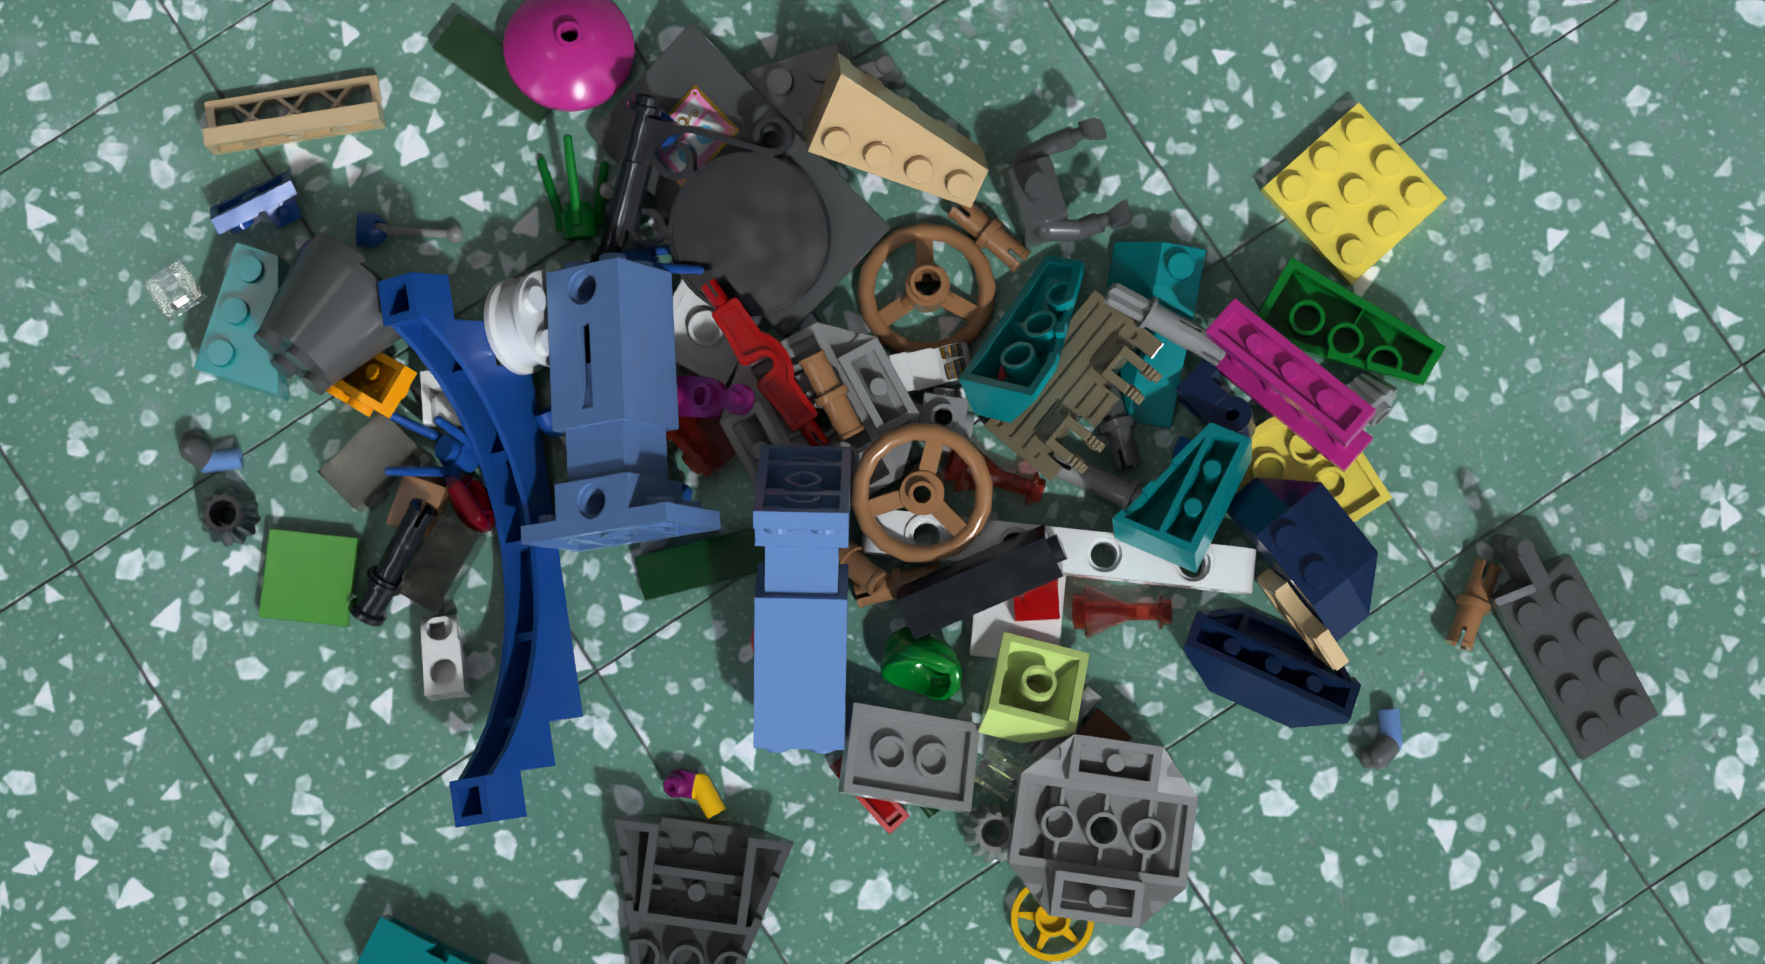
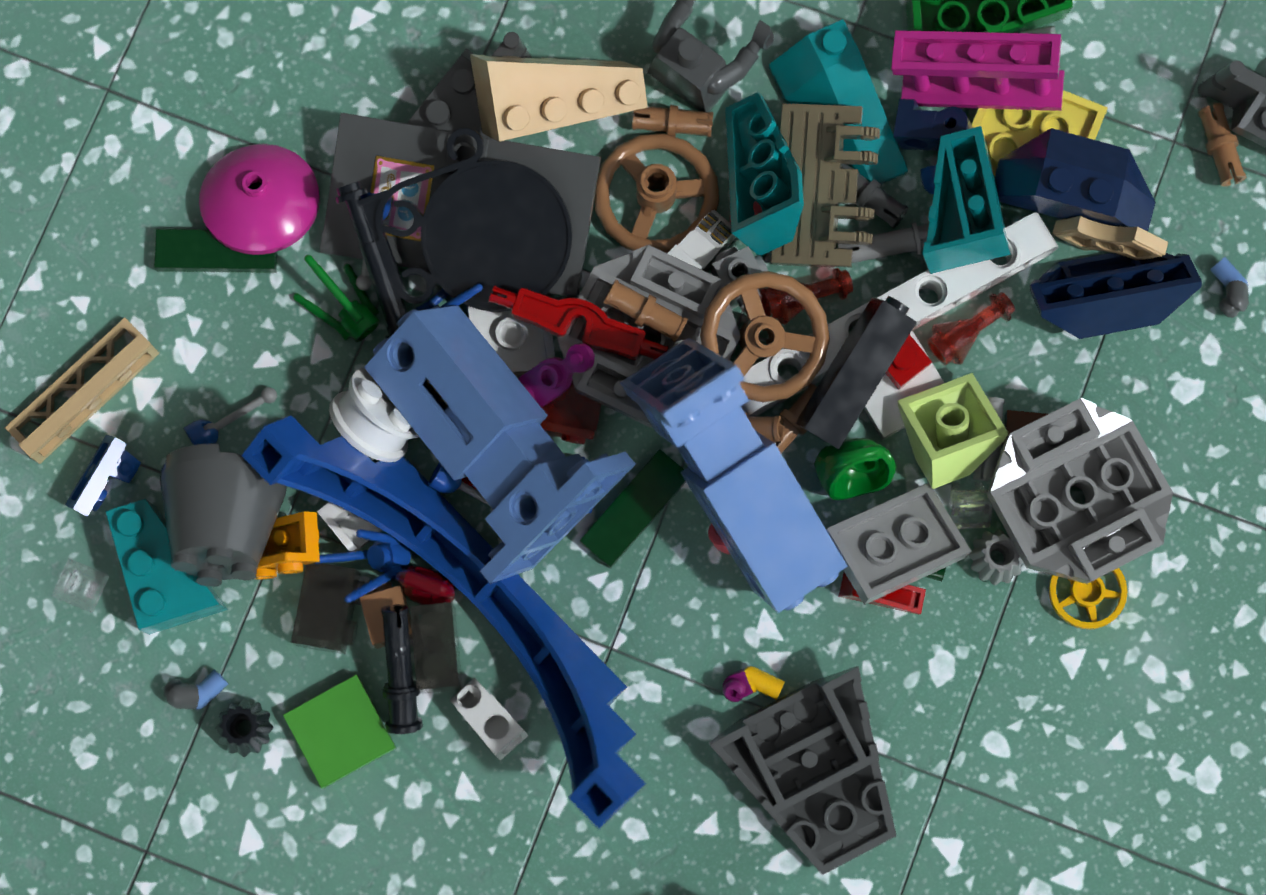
camera: 30 degrees left, 5 degrees down
light grey axle [1104,283,1226,366] -> none

